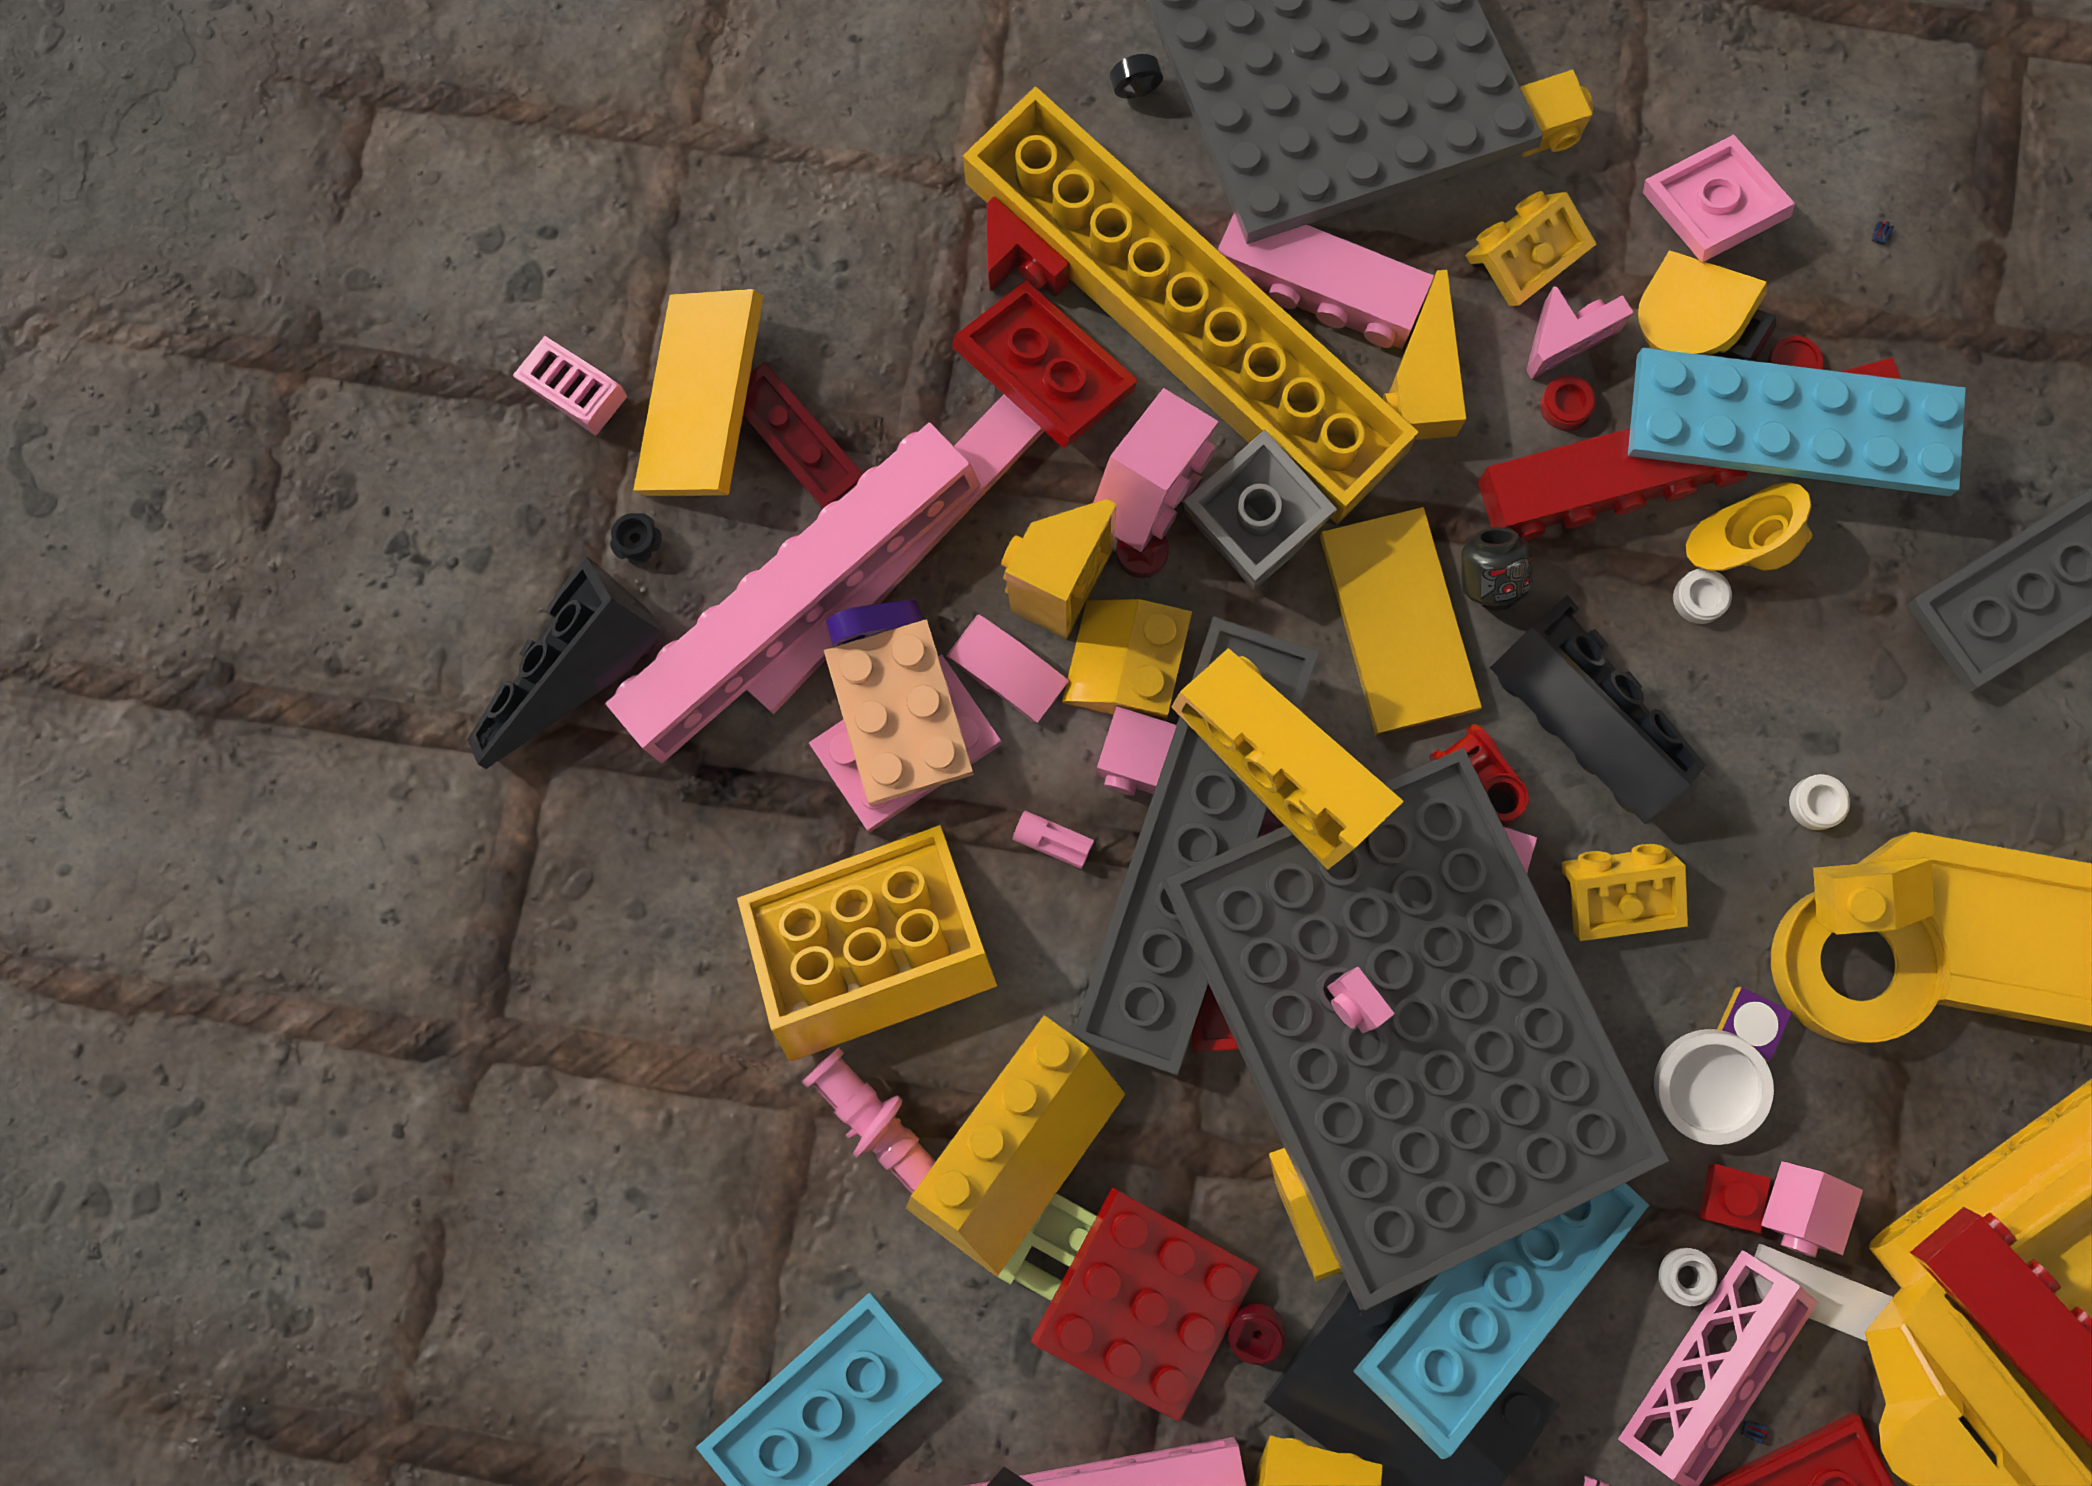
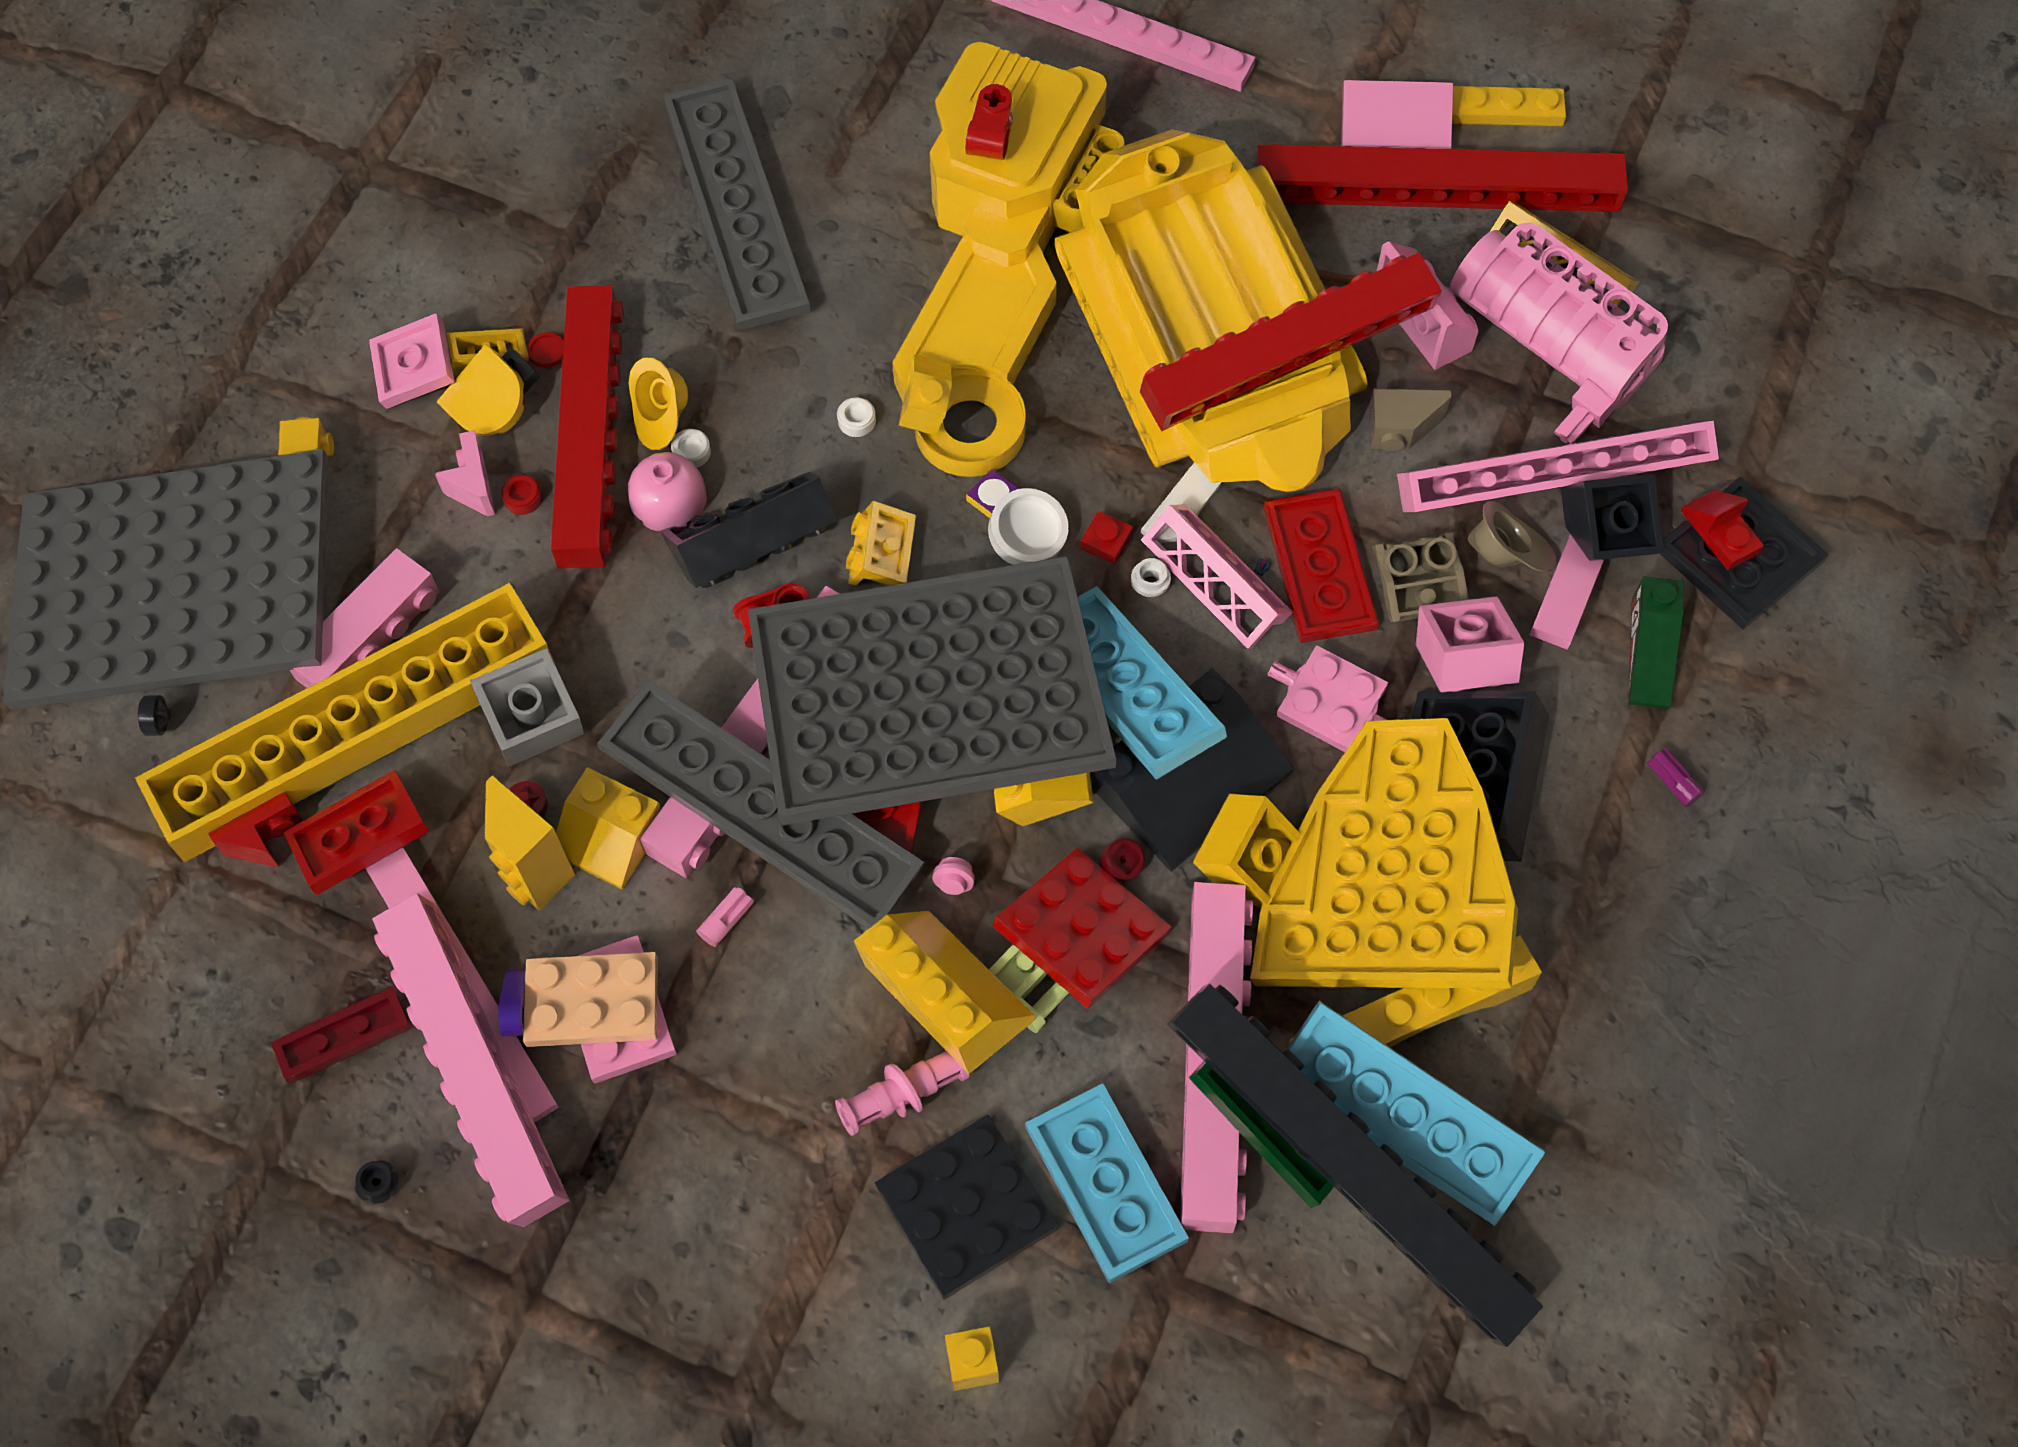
camera: 80 degrees left, 15 degrees down
black wedge [467,556,662,769] -> none
bright pink slope [513,336,628,436] -> none
yellow tile [634,289,764,496] -> none
yellow slope [737,825,998,1062] -> none
bright pink slope [946,615,1069,723] -> none
bright pink brick [1093,388,1219,552] -> none
yellow wedge [1171,648,1404,870] -> none
yellow tile [1320,507,1482,736] -> none
bright pink plate [1327,967,1395,1033] -> none
yellow slope [1383,270,1466,440] -> none
pearl dark grey head [1461,527,1532,611] -> none
yellow bracket [1465,191,1596,306] -> none
medium azure plate [1628,348,1966,496] -> none
bright pink brick [1761,1161,1863,1258] -> none
dark blue piece [1872,221,1894,245] -> none
none -> yellow slope [446,328,529,378]
none -> bright pink cylinder [628,452,707,531]
none -> black plate [875,1114,1058,1300]
none -> bright pink plate [932,857,975,895]
none -> yellow brick [945,1326,999,1391]

